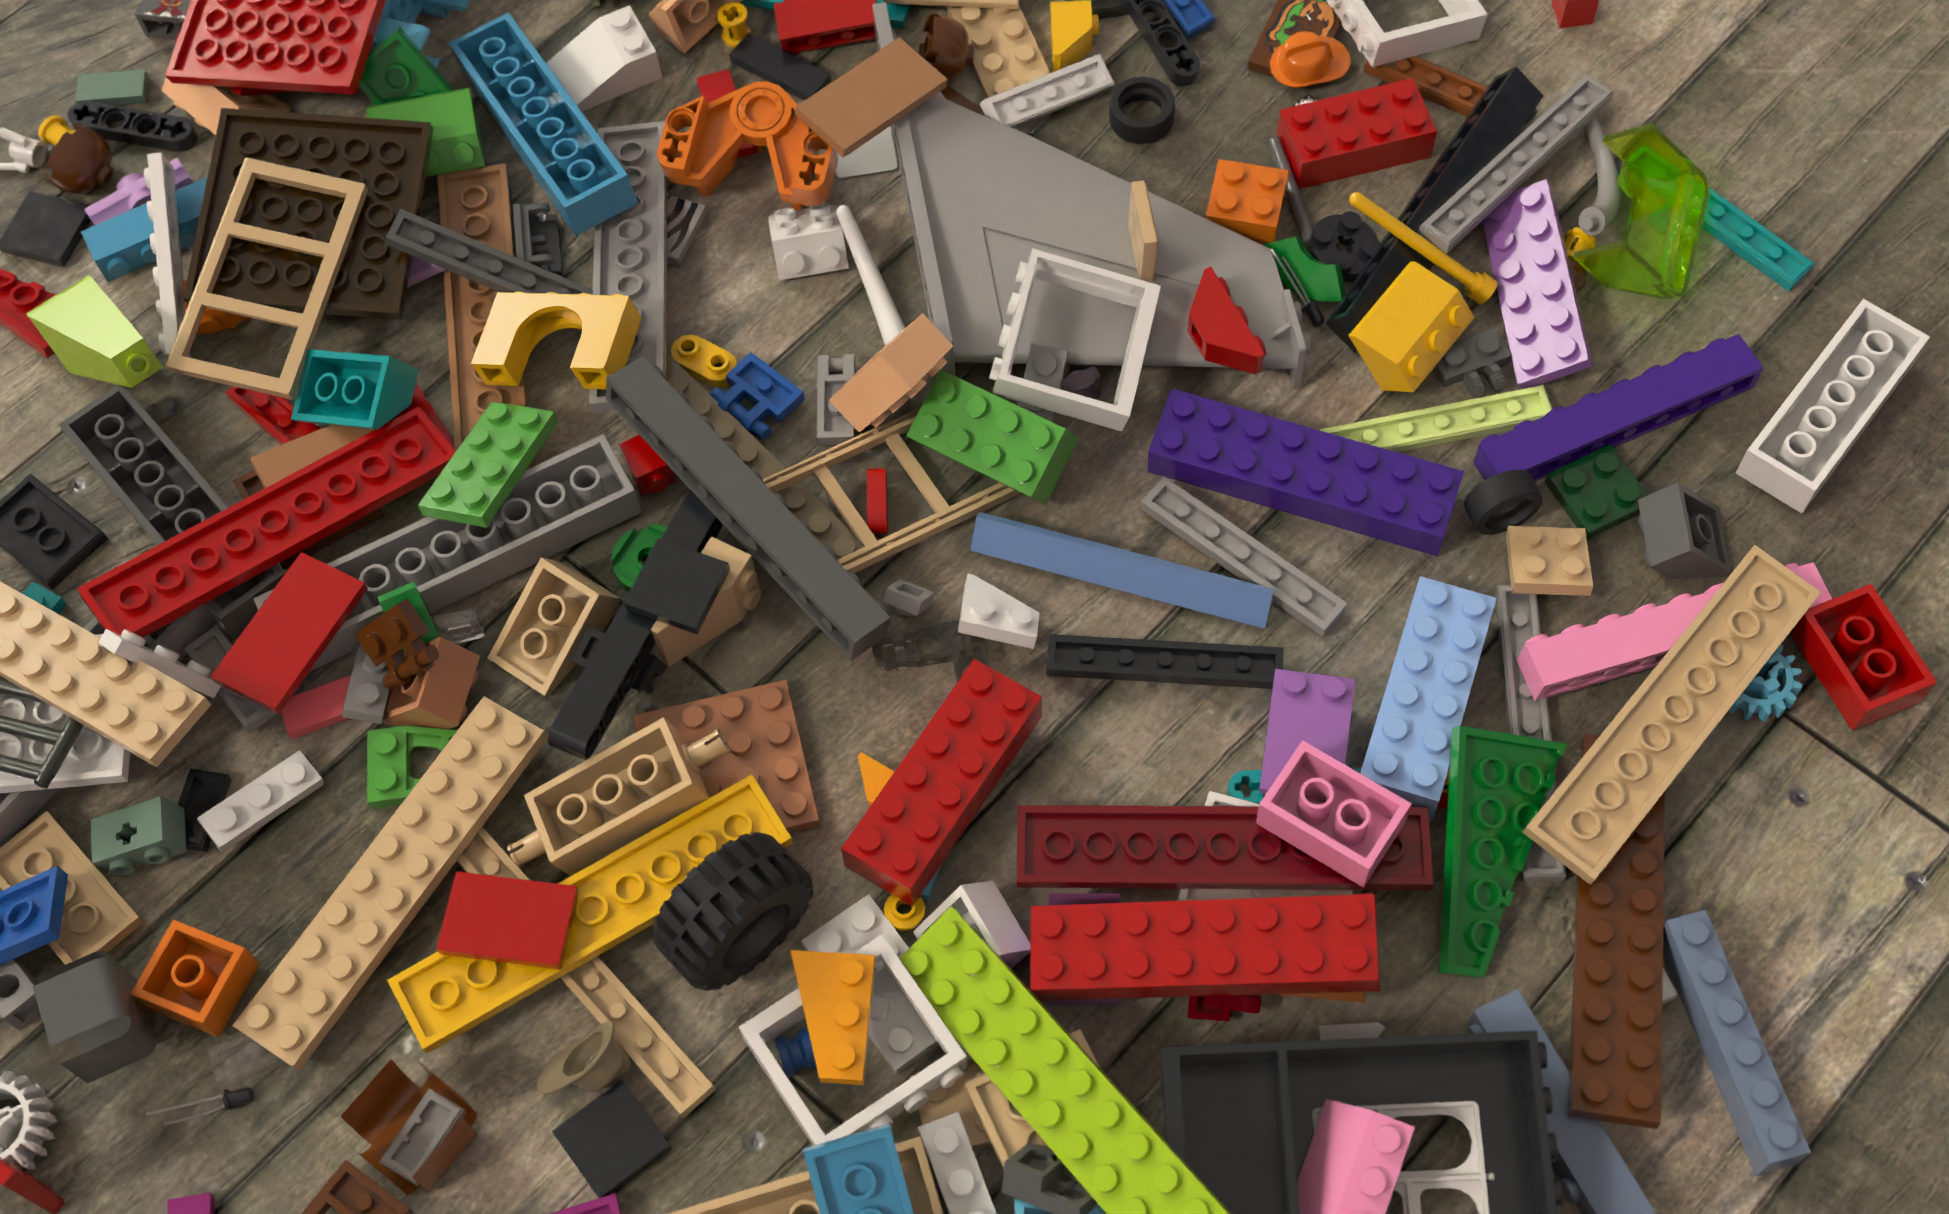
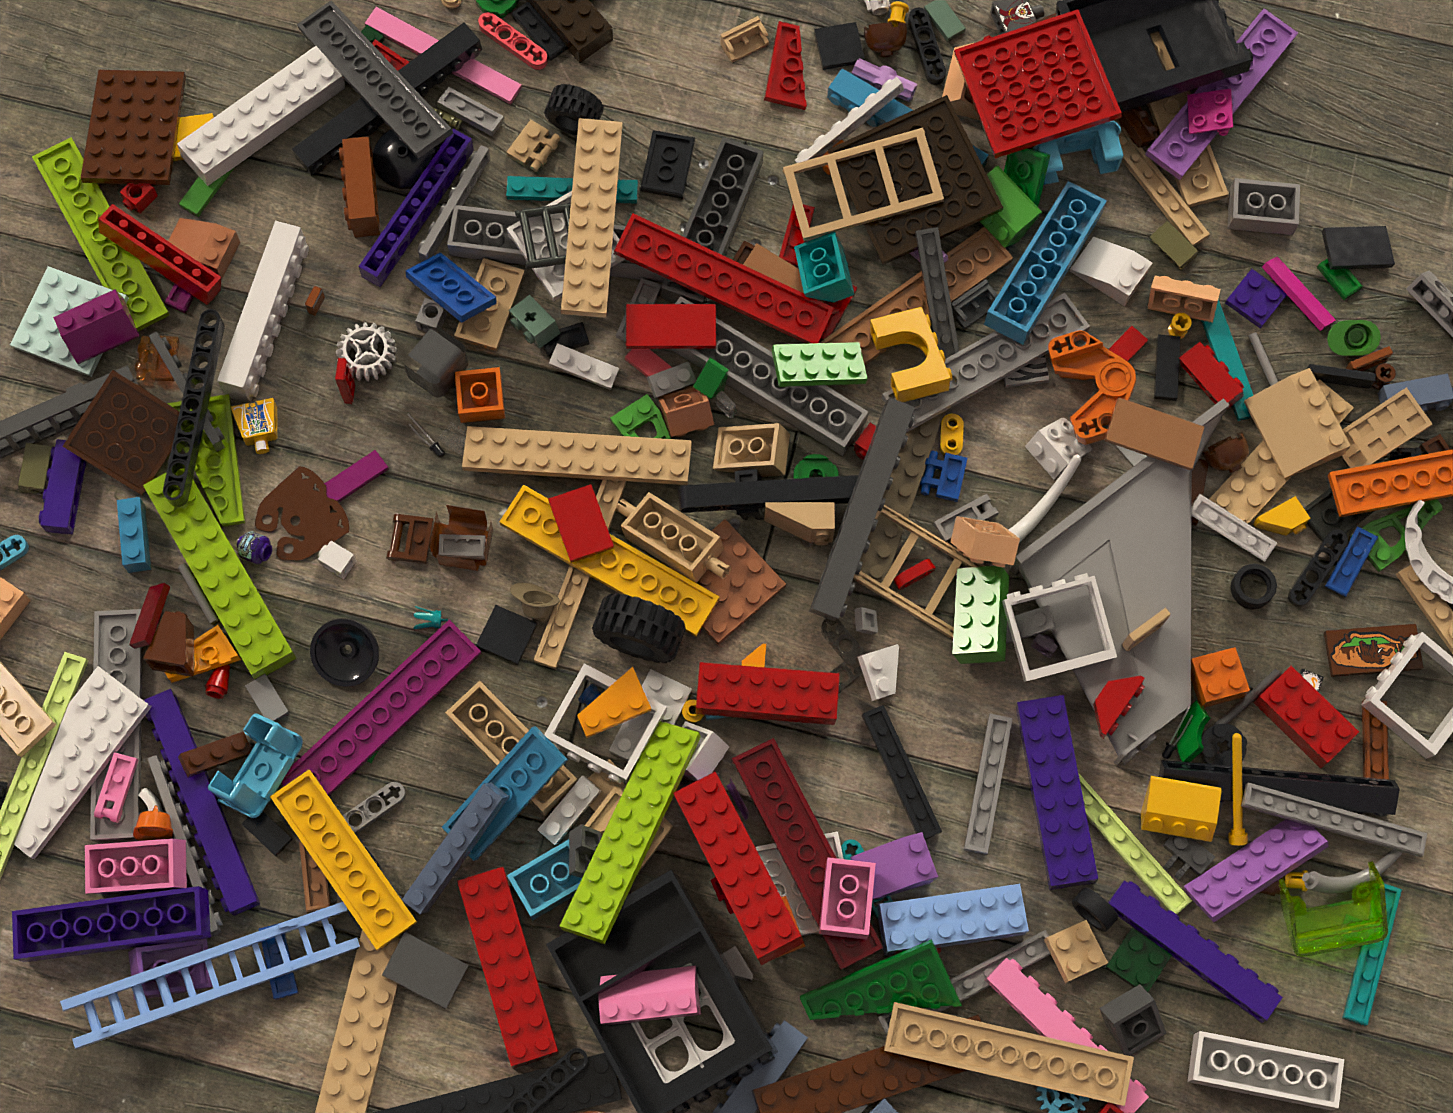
camera: 55 degrees right, 10 degrees up
slope [26,275,163,388] -> none
white plate [98,629,221,698] -> none
reddish brown plate [355,598,439,689] -> none
black tile [624,538,730,635] -> none
medium blue tile [970,512,1275,629] -> none
orange piece [1270,31,1351,88] -> none

